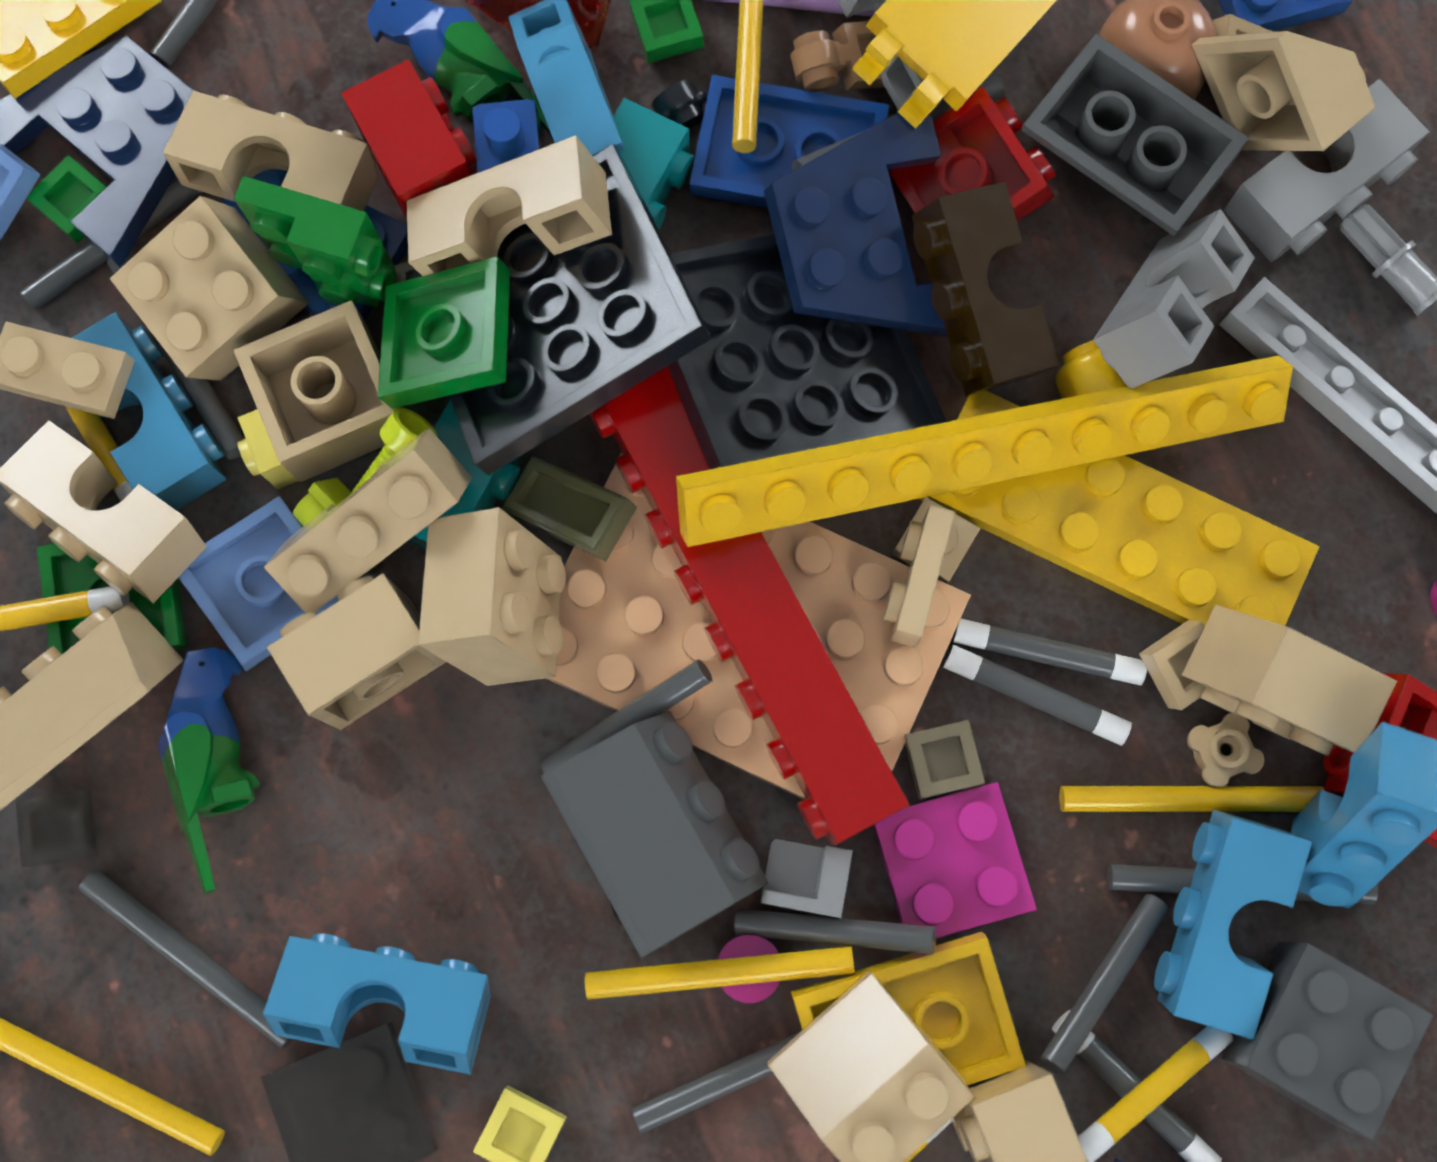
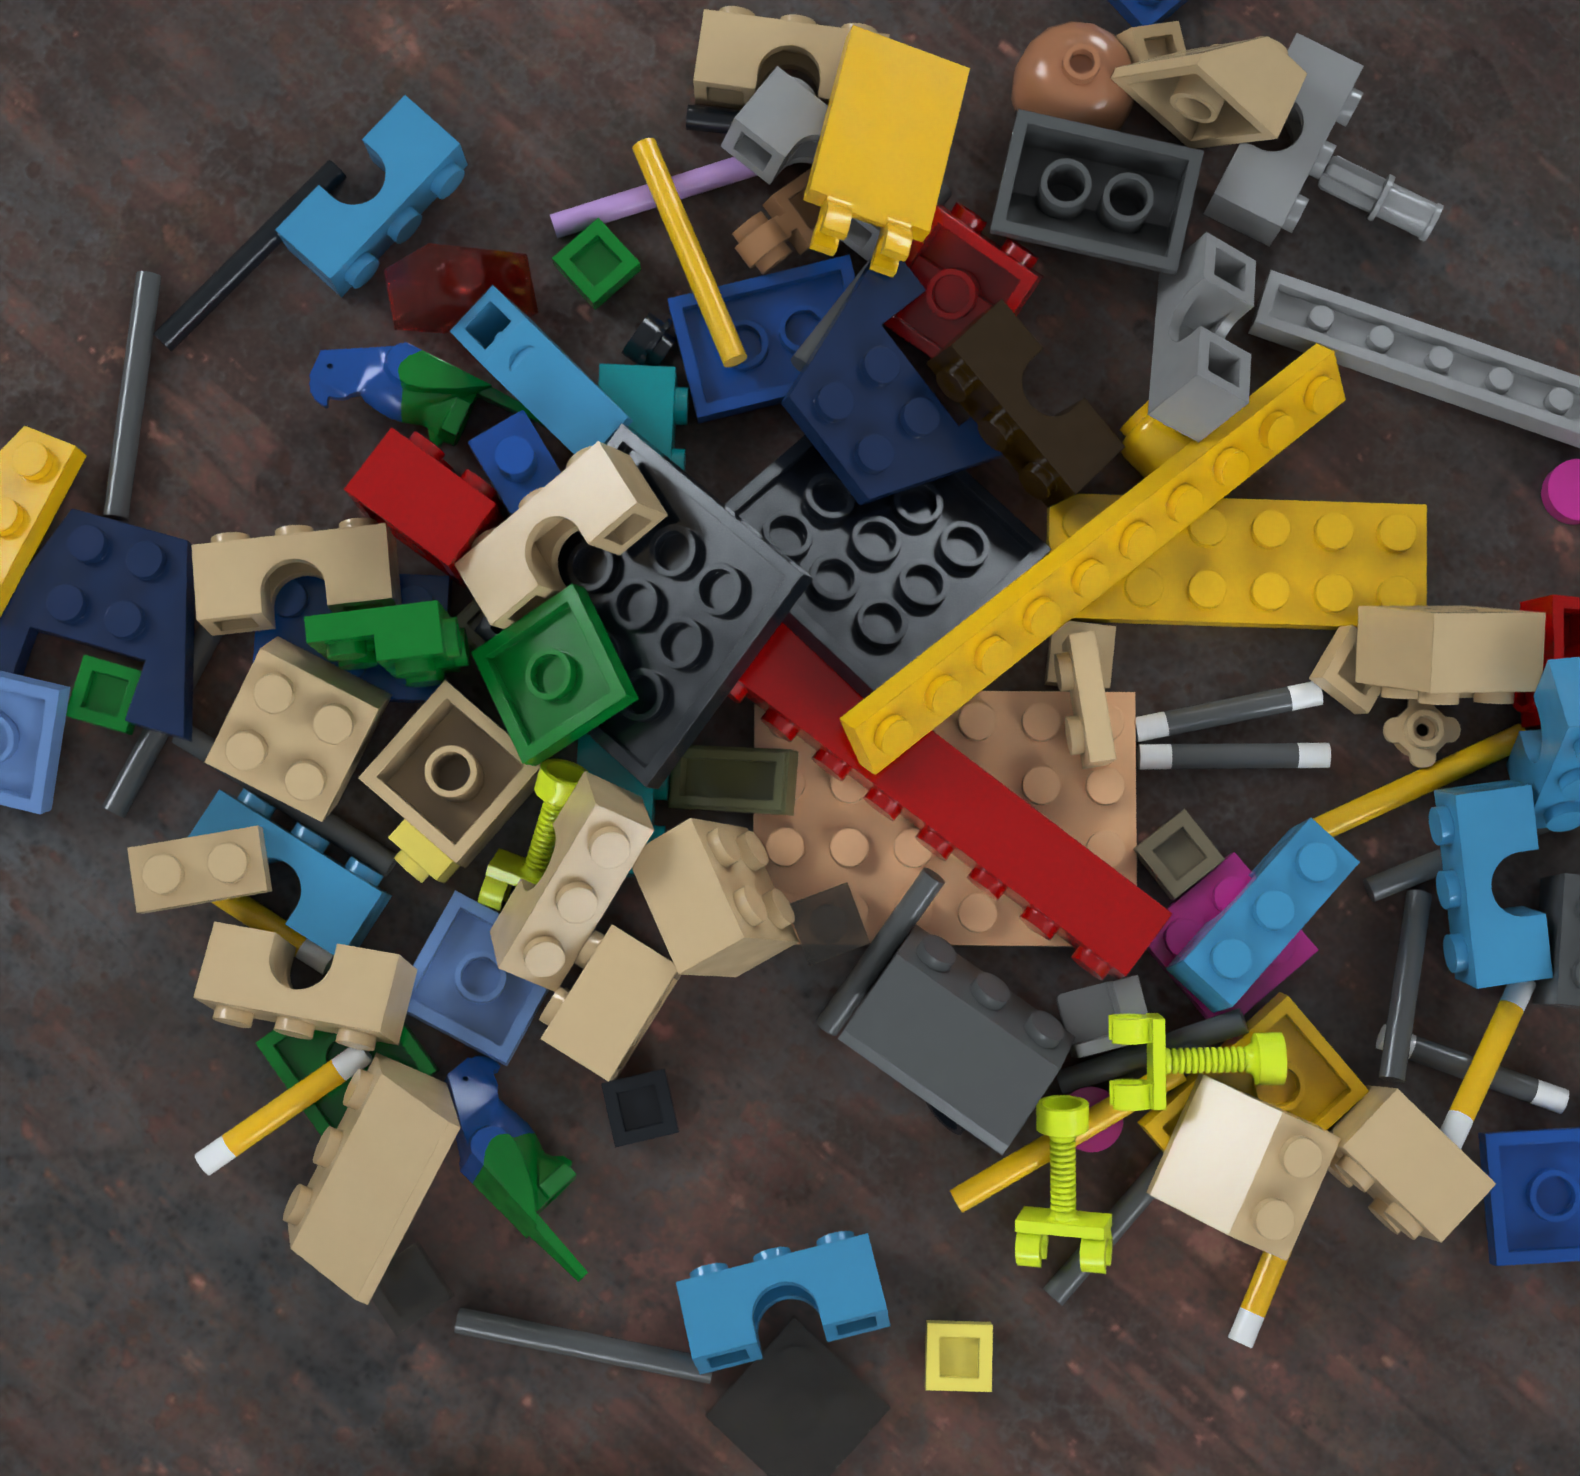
camera: 30 degrees left, 5 degrees up
none -> black plate [601,1068,680,1148]
none -> clear smoke plate [790,882,870,967]
none -> neon yellow bar [1015,1095,1113,1274]
none -> neon yellow bar [1108,1013,1287,1111]
none -> dark azure arch [1165,817,1360,1013]

